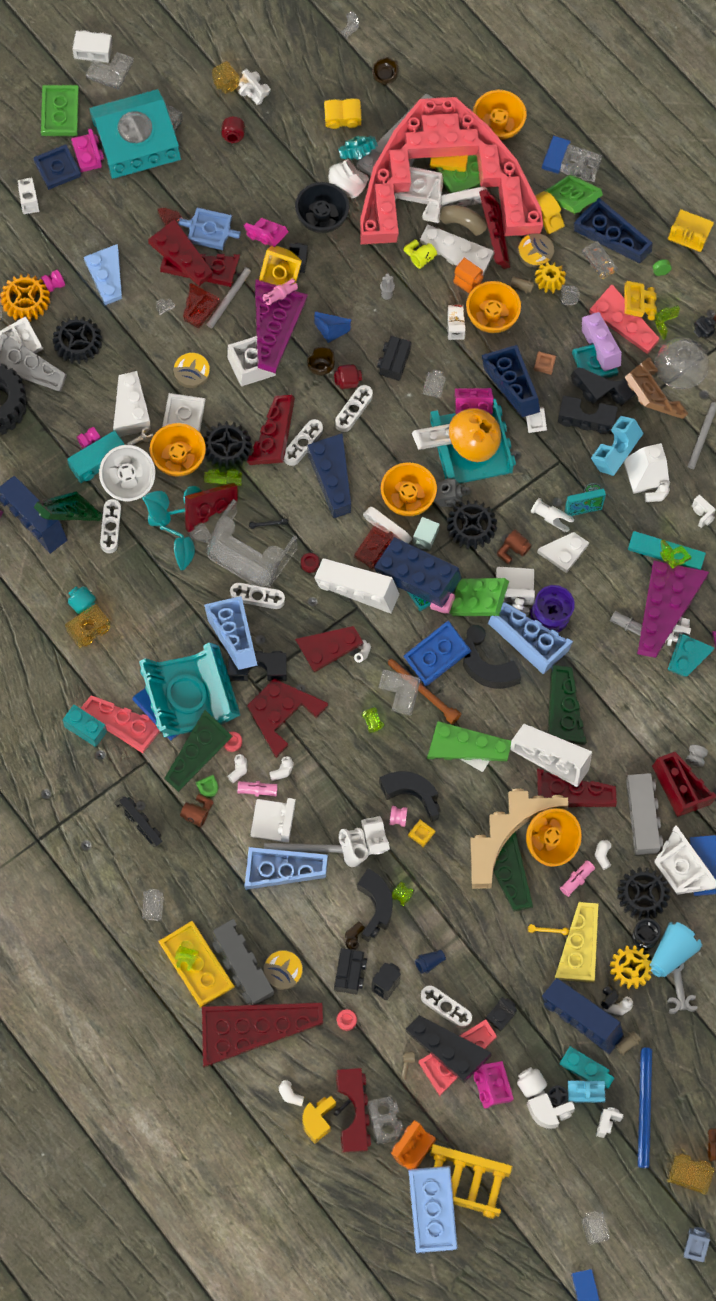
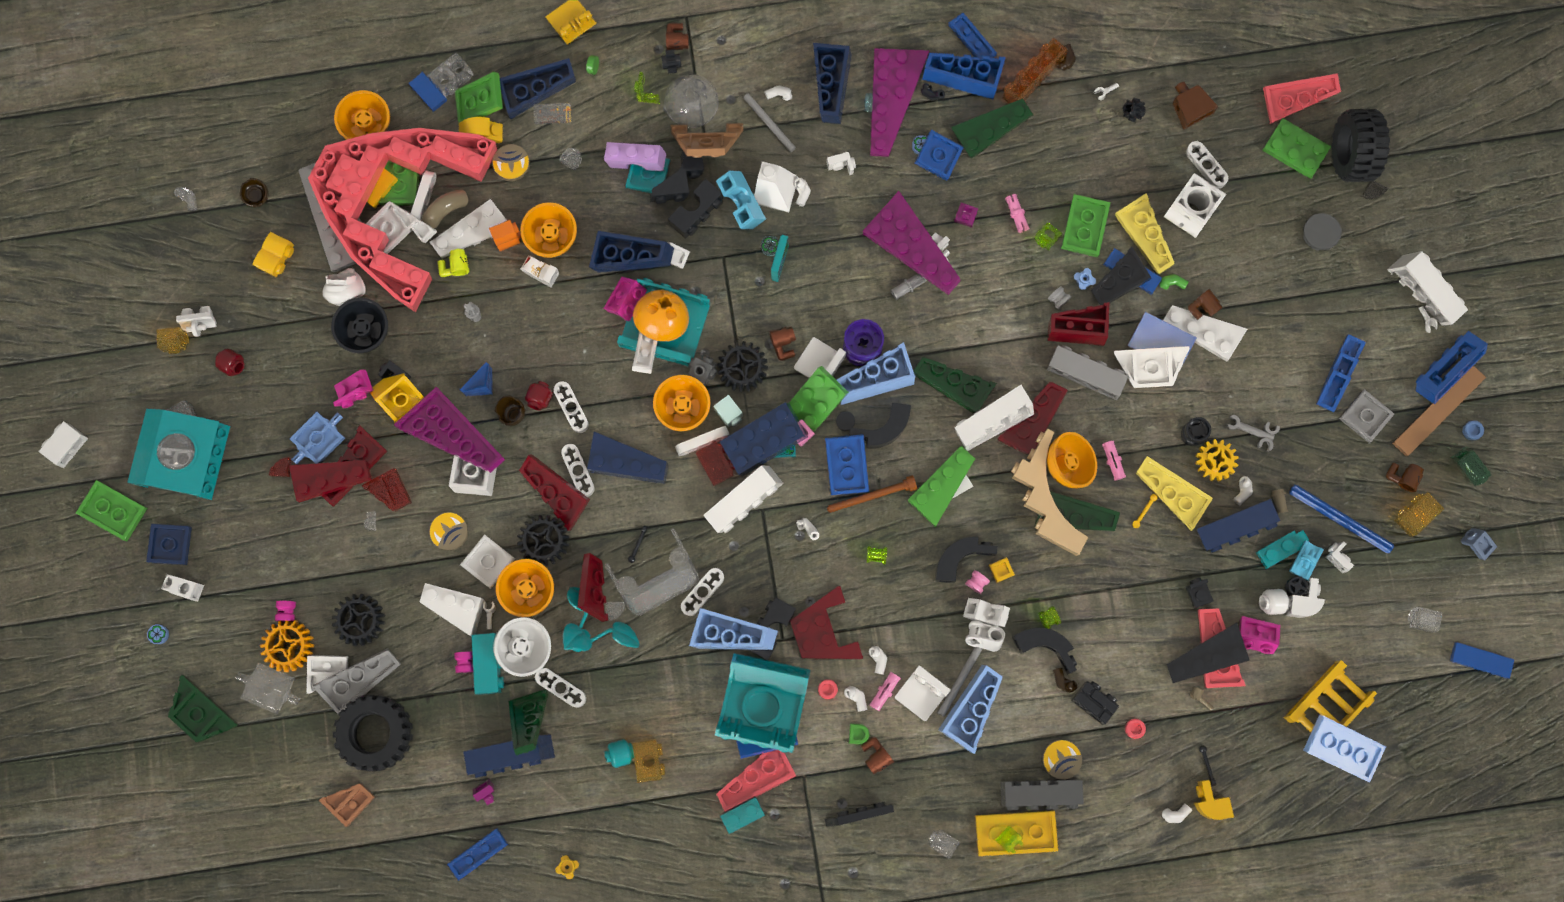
camera: 55 degrees left, 10 degrees up
dark pink bracket [71,129,104,172] -> none
light blue wing [84,244,122,305] -> none
clear plate [86,52,133,90] -> none
dark green wing [164,710,233,792] -> none
dark red wing [202,1003,323,1068] -> none
clear neon green wing [204,469,242,485] -> none
light grey bar [206,268,251,328] -> none
bright pink pin [263,279,298,305] -> none
dark red wing [295,626,364,673] -> none
dark red tile [301,553,320,573] -> none
dark red arch [336,1068,371,1153] -> none
teal gear [338,136,378,160] -> none
clear brick [368,1096,404,1145] -> none
black brick [371,963,401,1000] -> none
black brick [377,336,412,381] -> none
clear plate [378,669,421,716] -> none
orange bracket [391,1120,436,1169] -> none
dark blue cone [415,949,446,974] -> none
white beam [421,986,472,1028] -> none
clear bracket [422,370,447,398] -> none
dark red wing [479,189,511,269] -> none
dark tan pin [510,276,534,294] -> none
white arm [512,598,529,616] -> none
white piece [531,498,574,532] -> none
nougat tile [534,352,556,375] -> none
yellow gear [535,261,566,293] -> none
white wing [537,532,589,573] -> none
coral wing [589,284,659,354] -> none
white arm [595,840,611,870] -> none
black arm [601,985,619,1010] -> none
black gear [617,867,670,920] -> none
yellow plate [625,281,657,320] -> none
teal tile [628,531,706,570] -> none
medium azure cone [650,922,702,977] -> none
clear neon green bracket [660,539,691,569] -> none
teal wing [668,634,714,677] -> none

